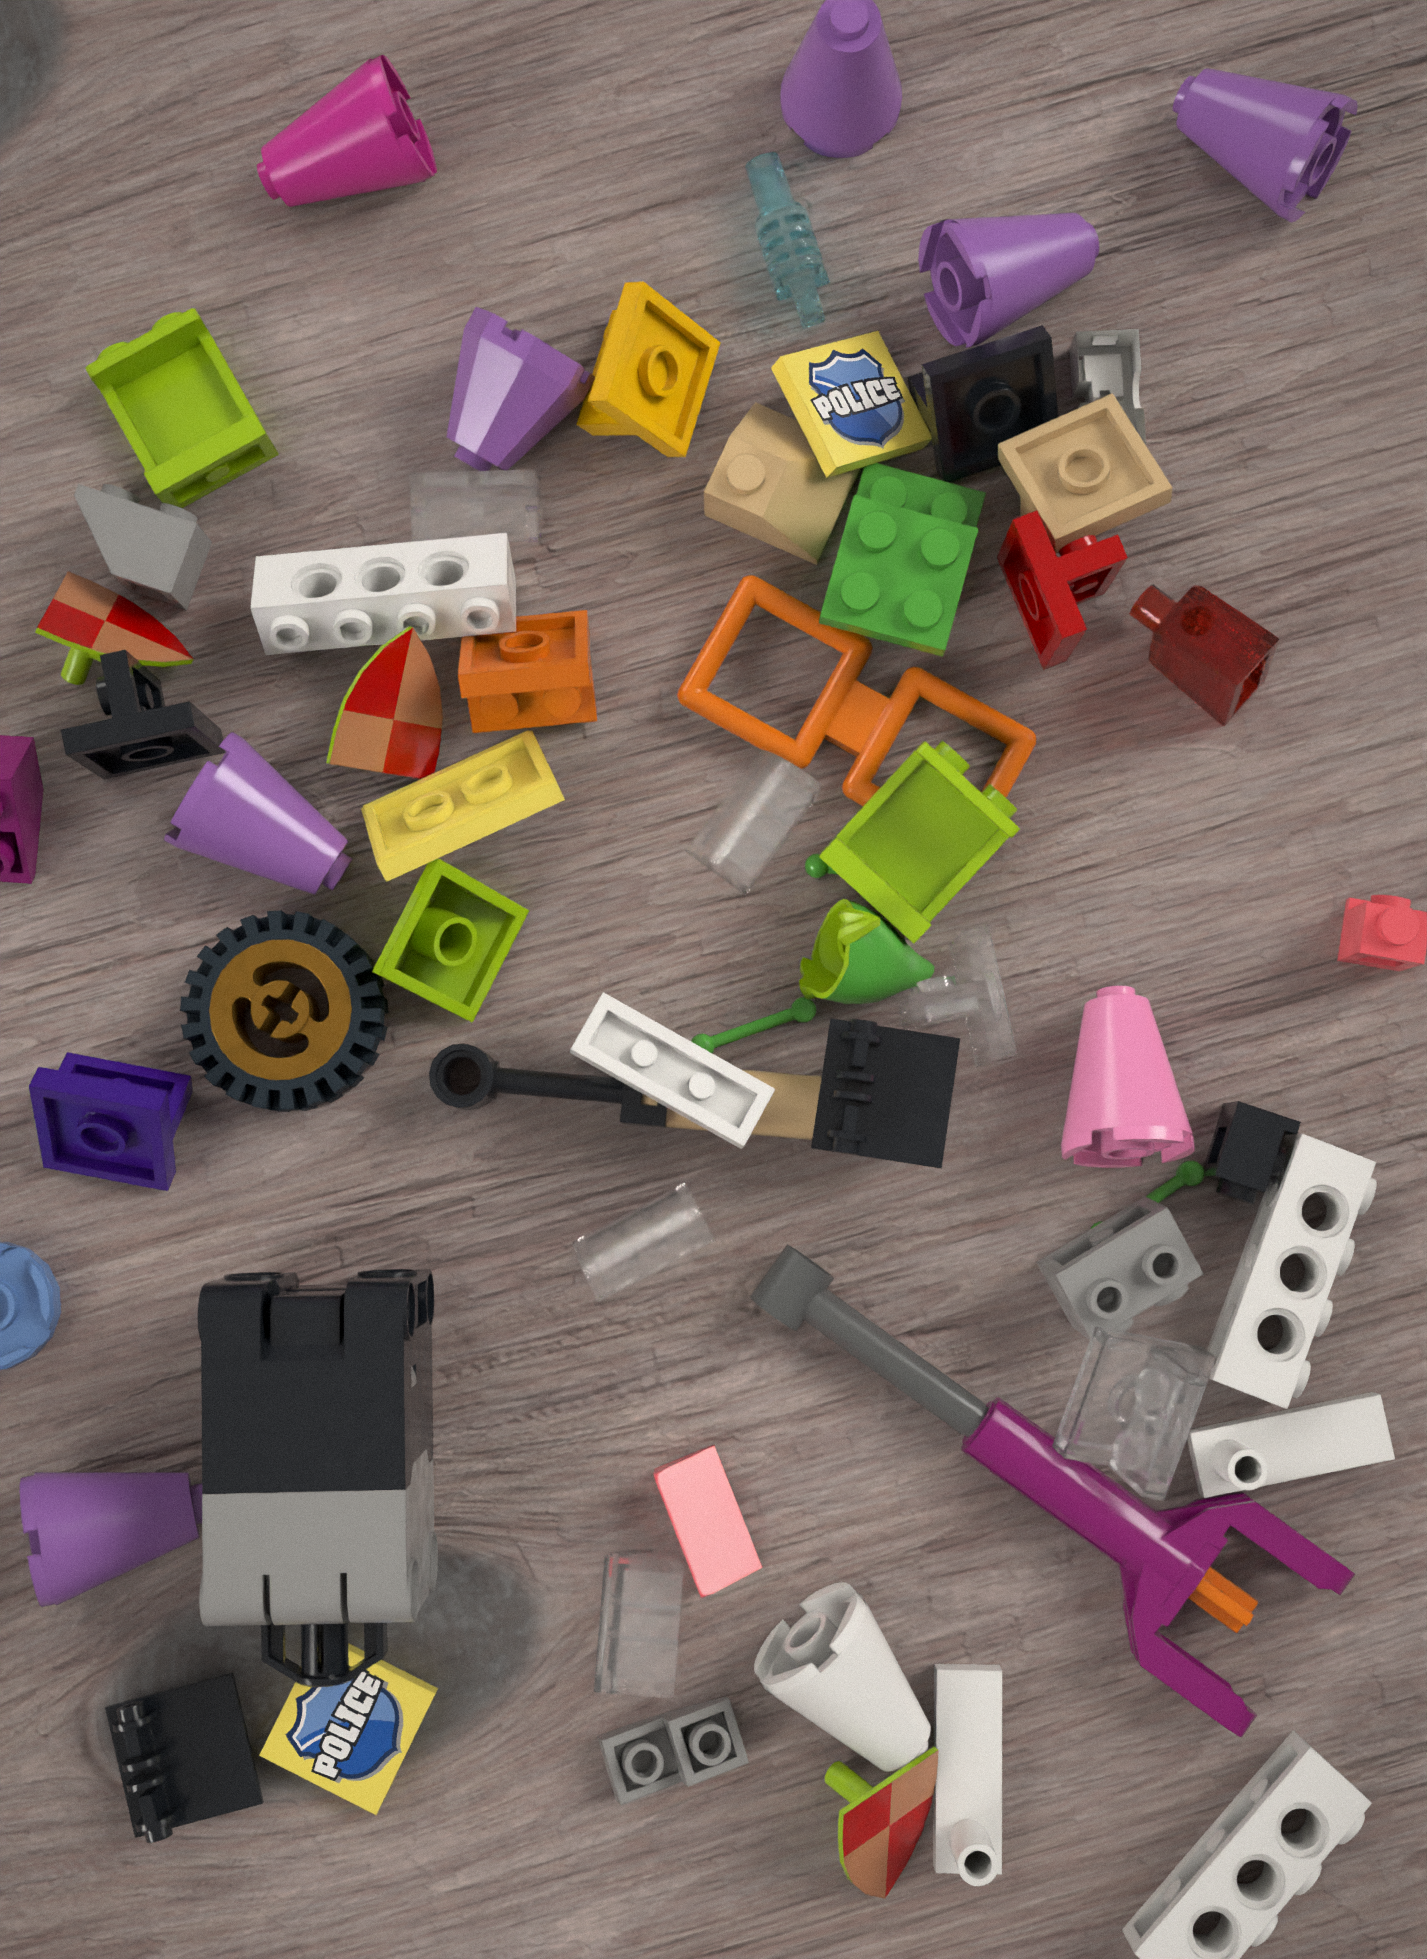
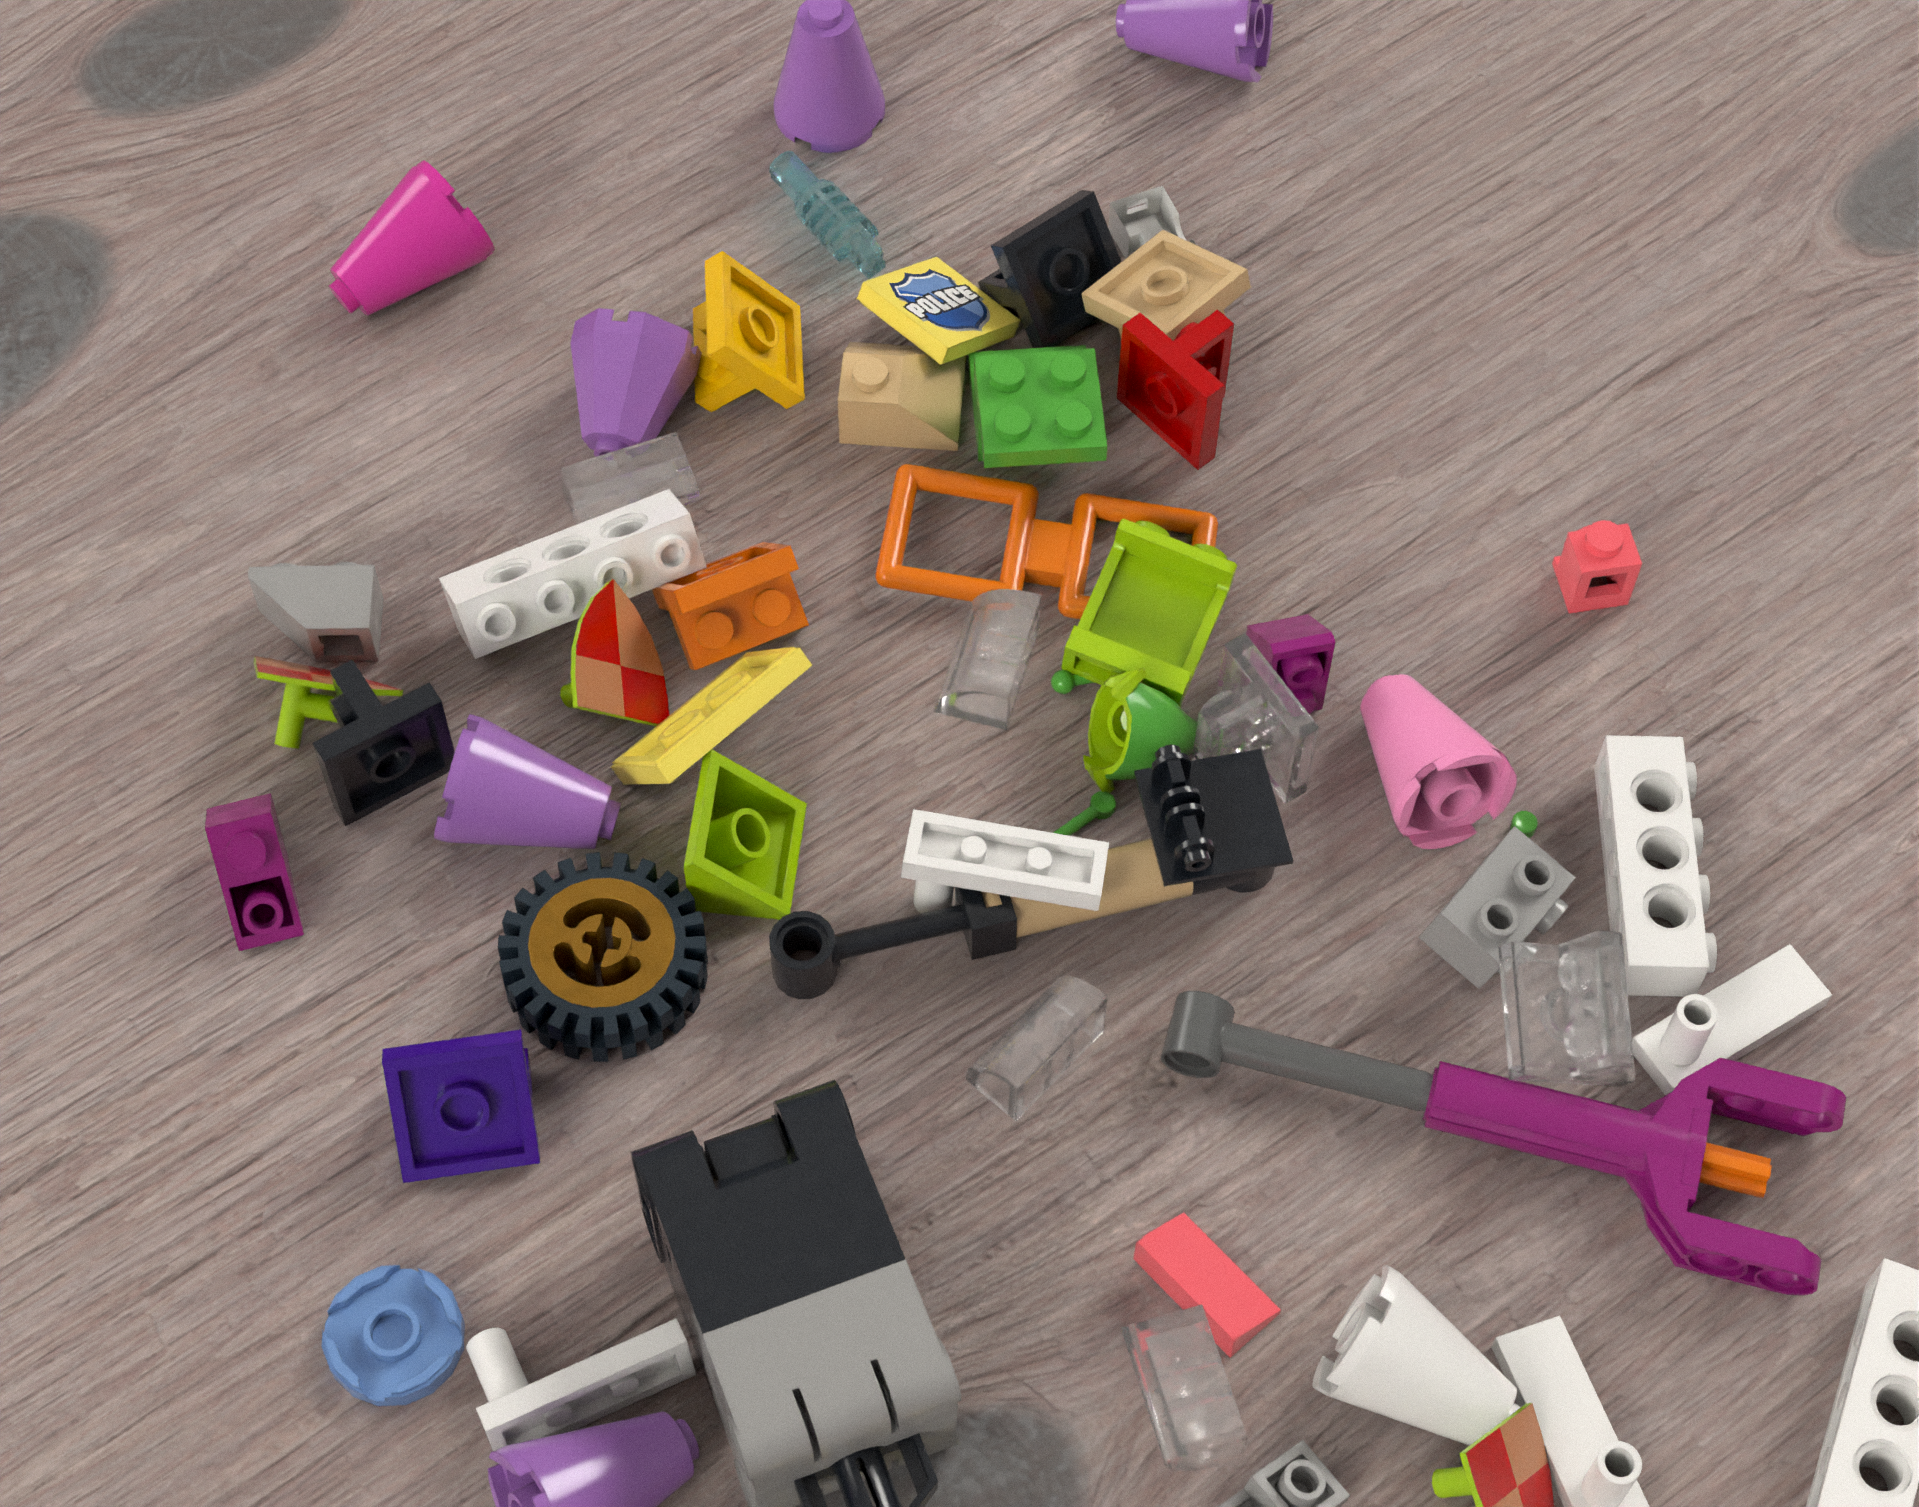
camera: 25 degrees left, 25 degrees down
lime panel [85,308,279,508] -> none
medium lavender cone [918,213,1099,348] -> none
clear red torso [1129,584,1279,726] -> none
black brick [1203,1101,1301,1204] -> none
none -> white piece [466,1319,696,1451]
none -> magenta slope [1242,614,1336,721]

